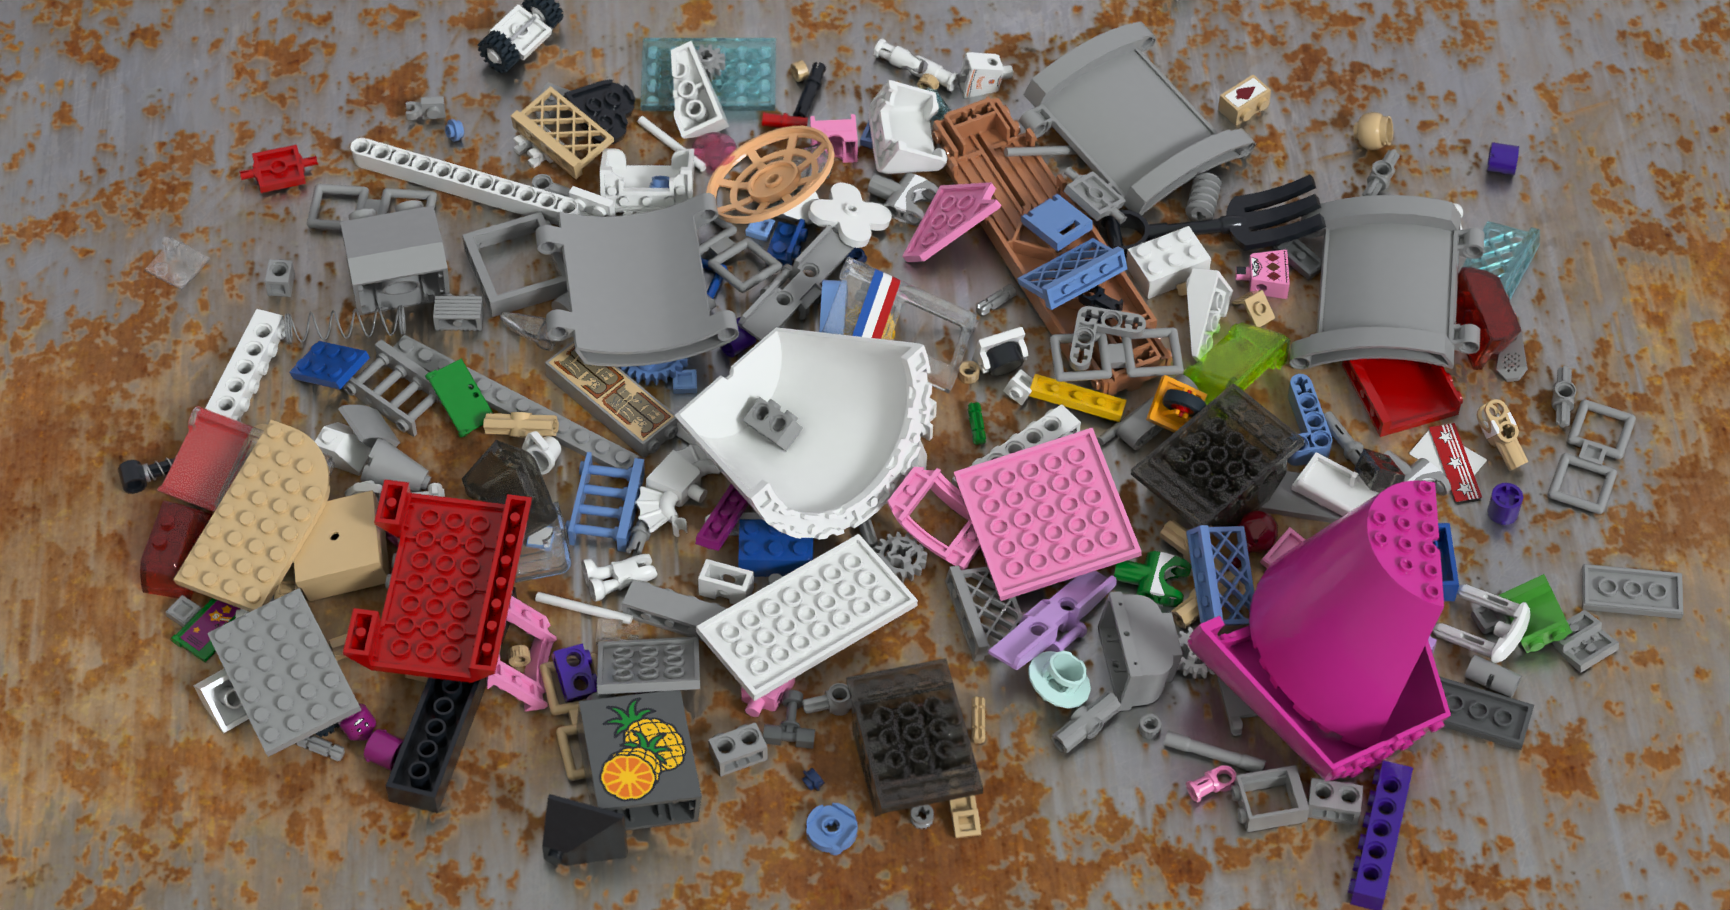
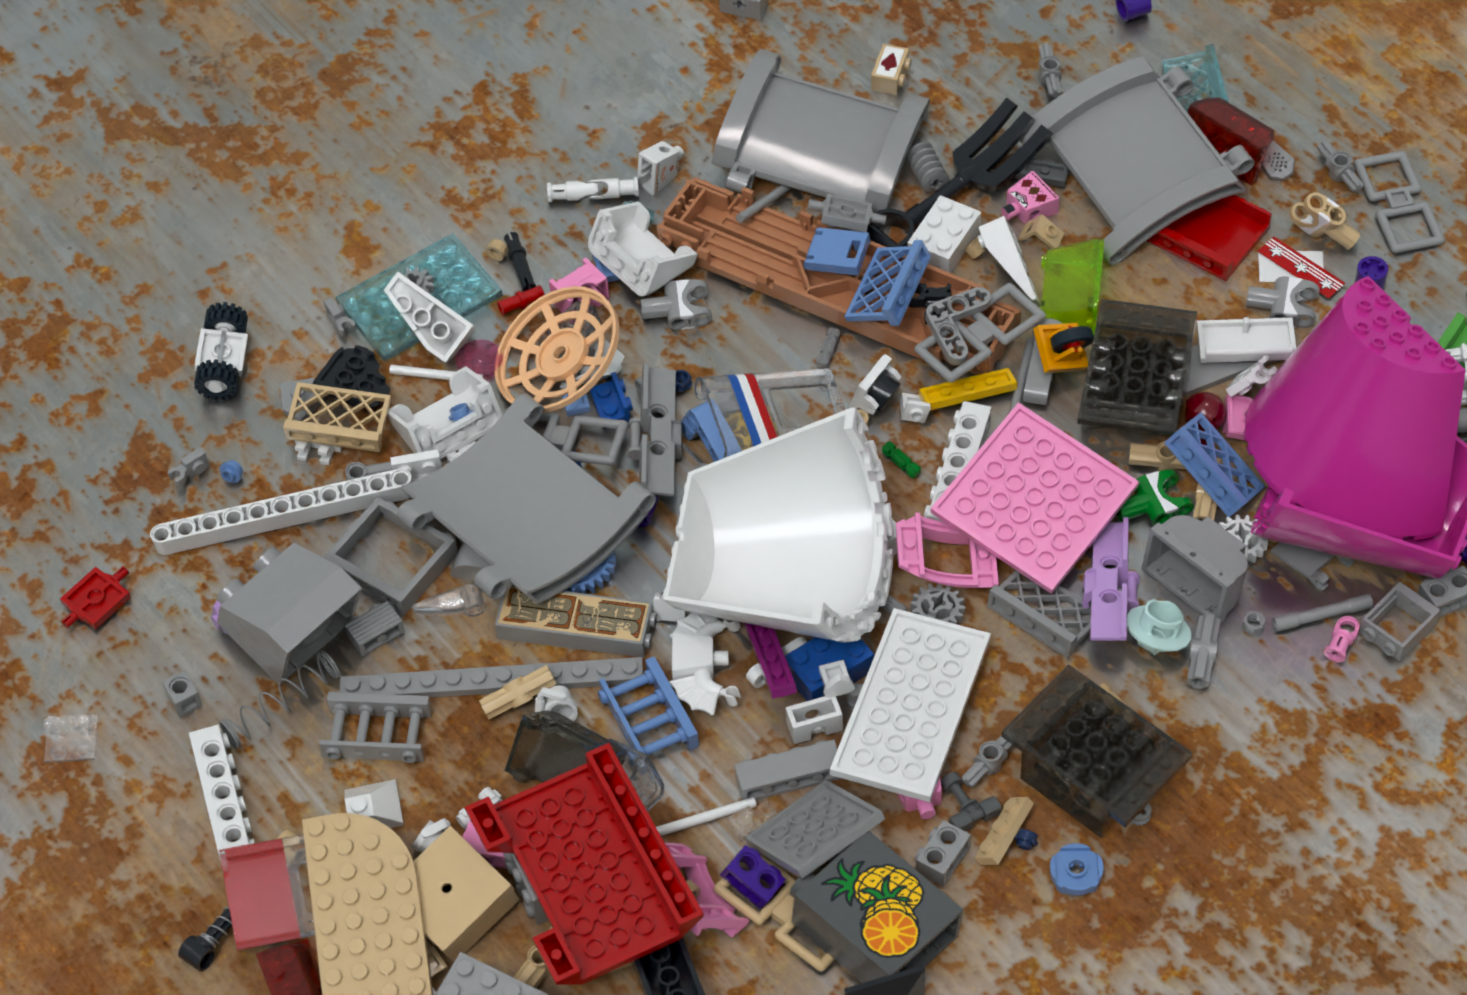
camera: 30 degrees left, 0 degrees up
blue plate [289,341,370,389] -> none
light grey bar [307,184,437,230] -> none
light grey slope [338,405,400,448] -> none
light grey cone [360,438,432,492] -> none
green door [425,358,493,438] -> none
white piece [581,554,658,602] -> none
light grey pin [626,519,651,557] -> none
light blue tile [673,369,697,394] -> none
light grey brick [743,397,803,451] -> none
white plant [808,183,892,248] -> none
bright pink wing [902,182,1001,262] -> none
tan axle [917,73,940,92] -> none
tan slope [948,786,981,838] -> none
medium blue beam [1285,374,1332,466] -> none
light grey pin [1324,411,1375,474] -> none
tan piece [1354,112,1393,150] -> none
clear smoke brick [1354,448,1405,493] -> none
none -> light grey plate [323,297,356,337]
none -> white tile [819,660,855,697]
none -> tan plate [974,797,1034,865]
none -> white plate [1225,354,1277,397]

